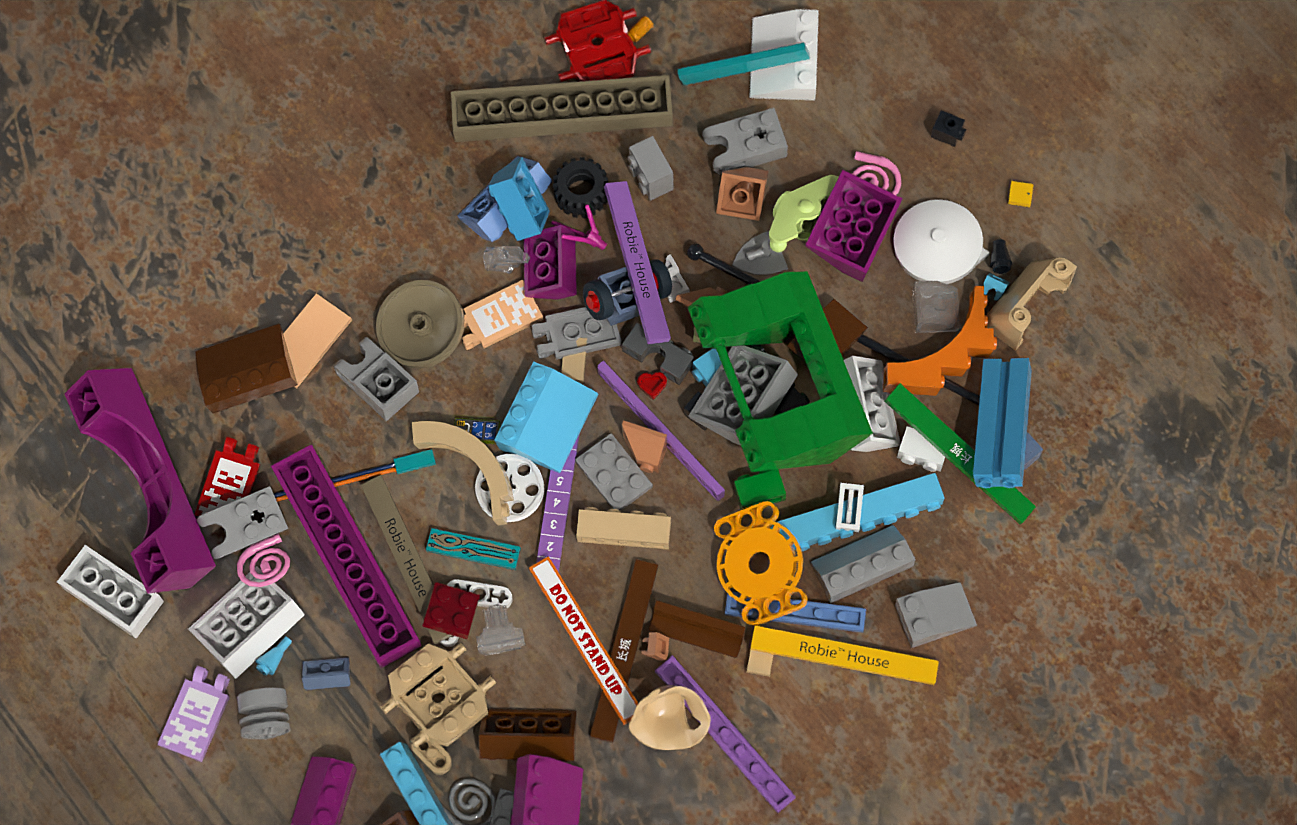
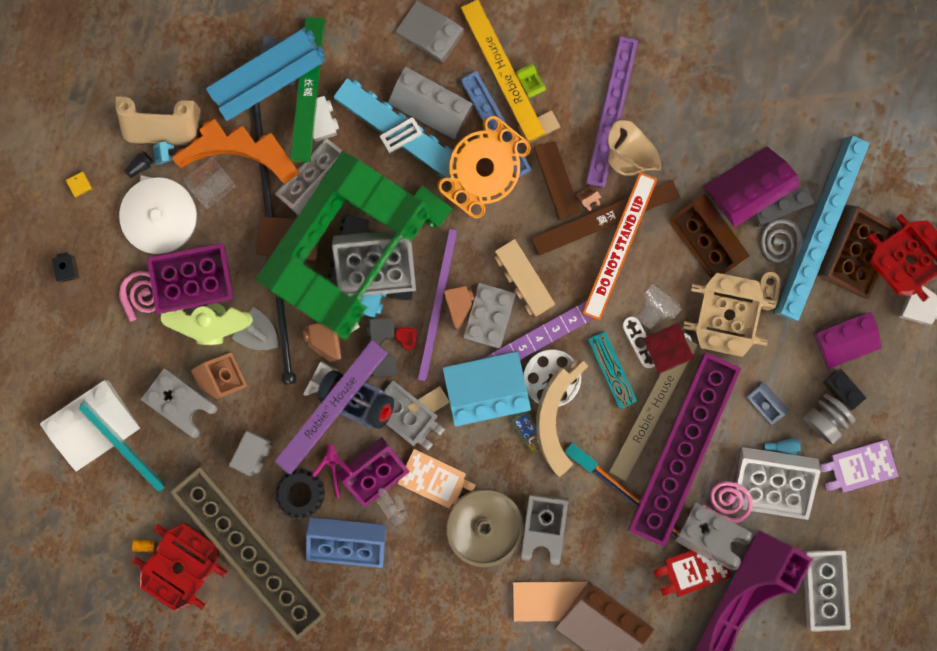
camera: 130 degrees left, 15 degrees up
dark azure slope [489,157,550,241] -> none
none -> lime bracket [516,64,546,98]
none -> black brick [823,369,866,411]

